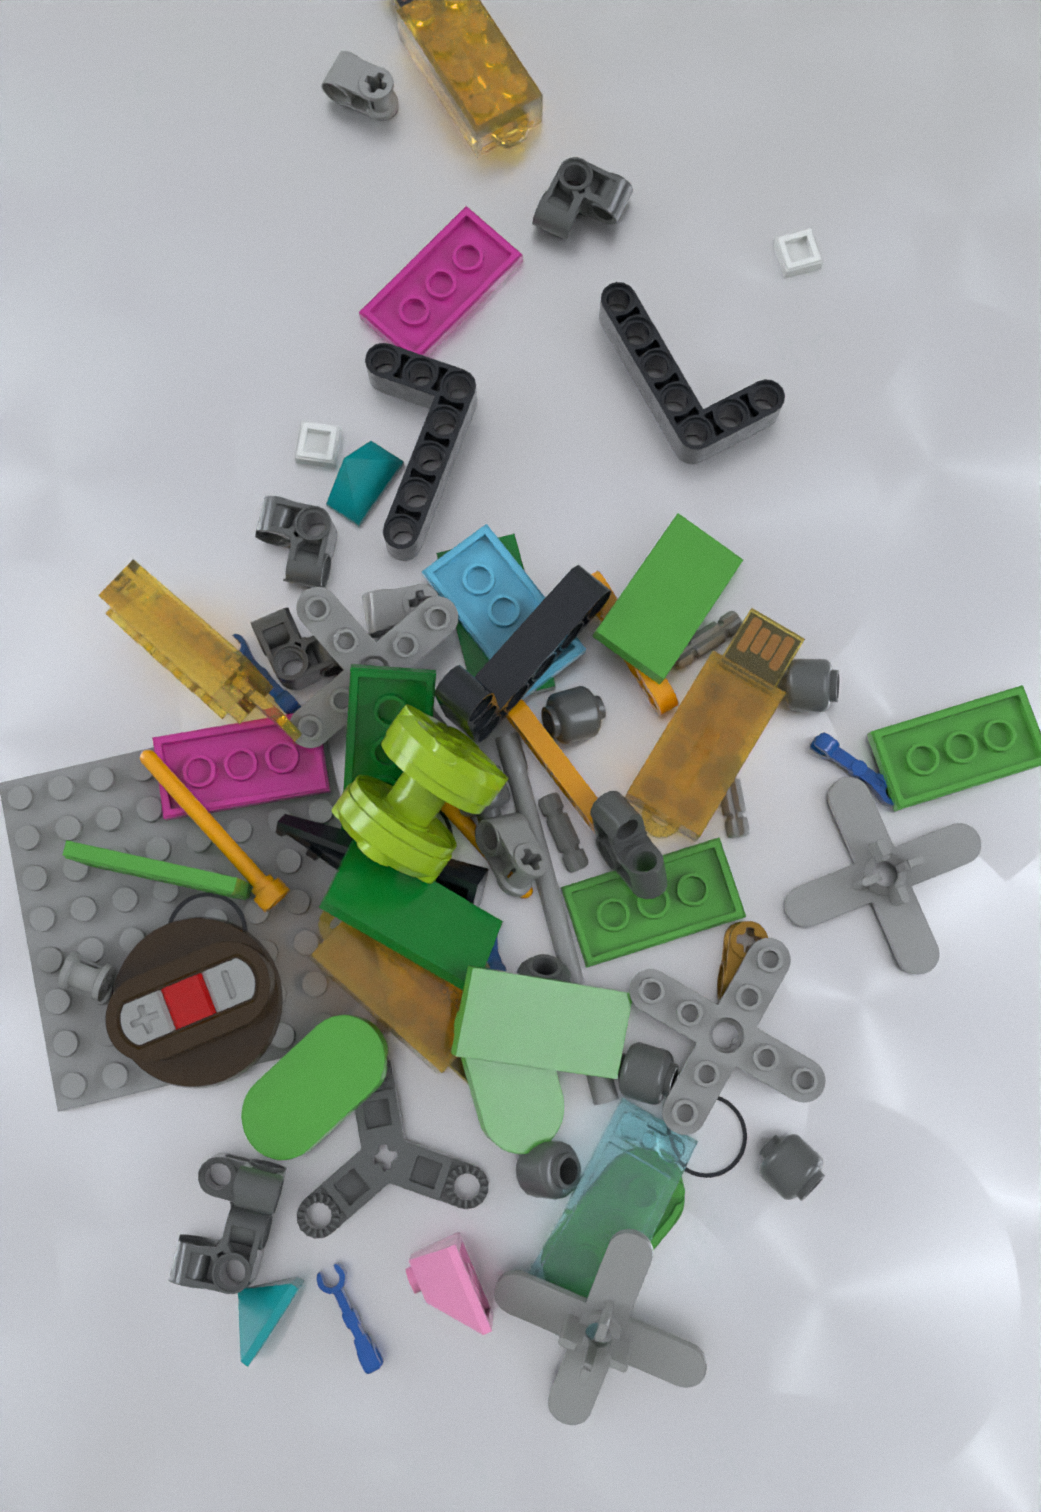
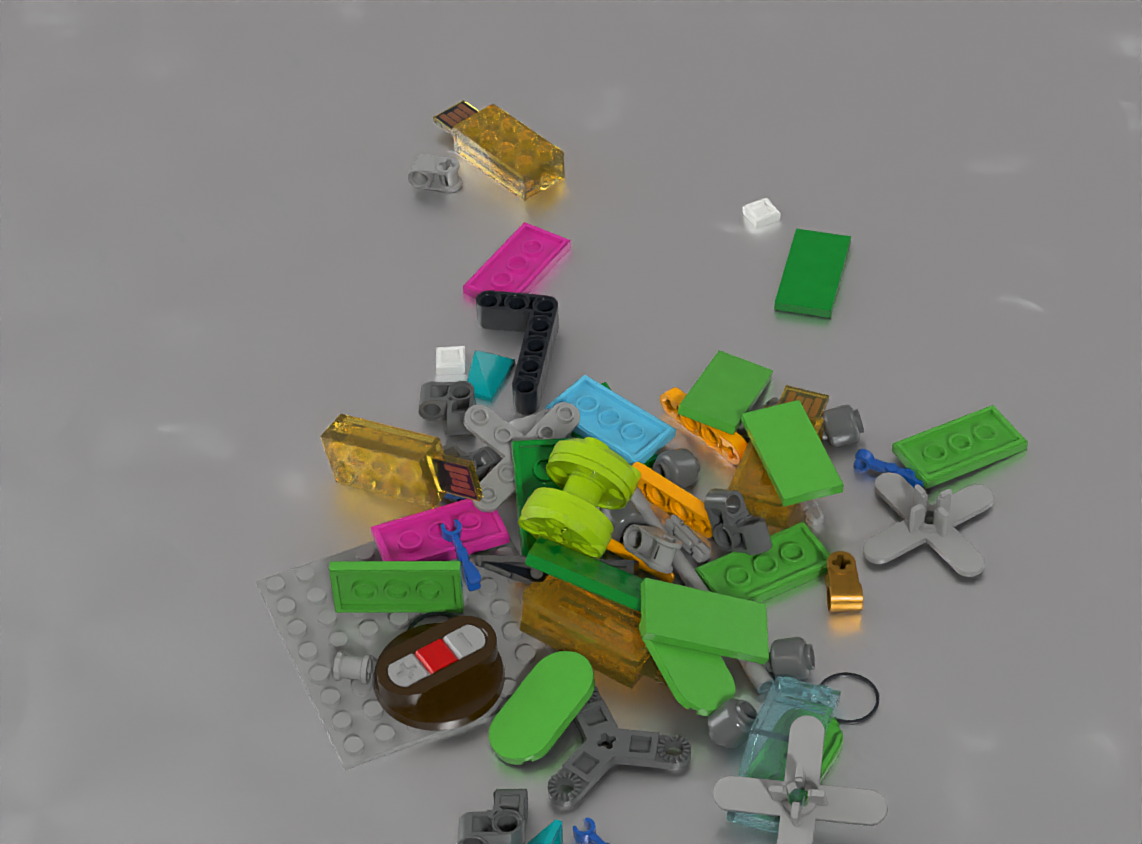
camera: 10 degrees left, 35 degrees down
light orange piece [140,749,290,913] -> none
dark grey piece [198,1153,287,1216] -> none
bright pink slope [405,1232,494,1335] -> none
black beam [435,565,612,744] -> none
dark grey piece [532,157,633,239] -> none
black beam [599,282,785,464] -> none
light grey piece [629,938,826,1135] -> none
dark grey head [759,1134,825,1201] -> none
none -> blue piece [441,519,481,591]
none -> bright green tile [741,400,844,507]
none -> green tile [774,228,851,318]

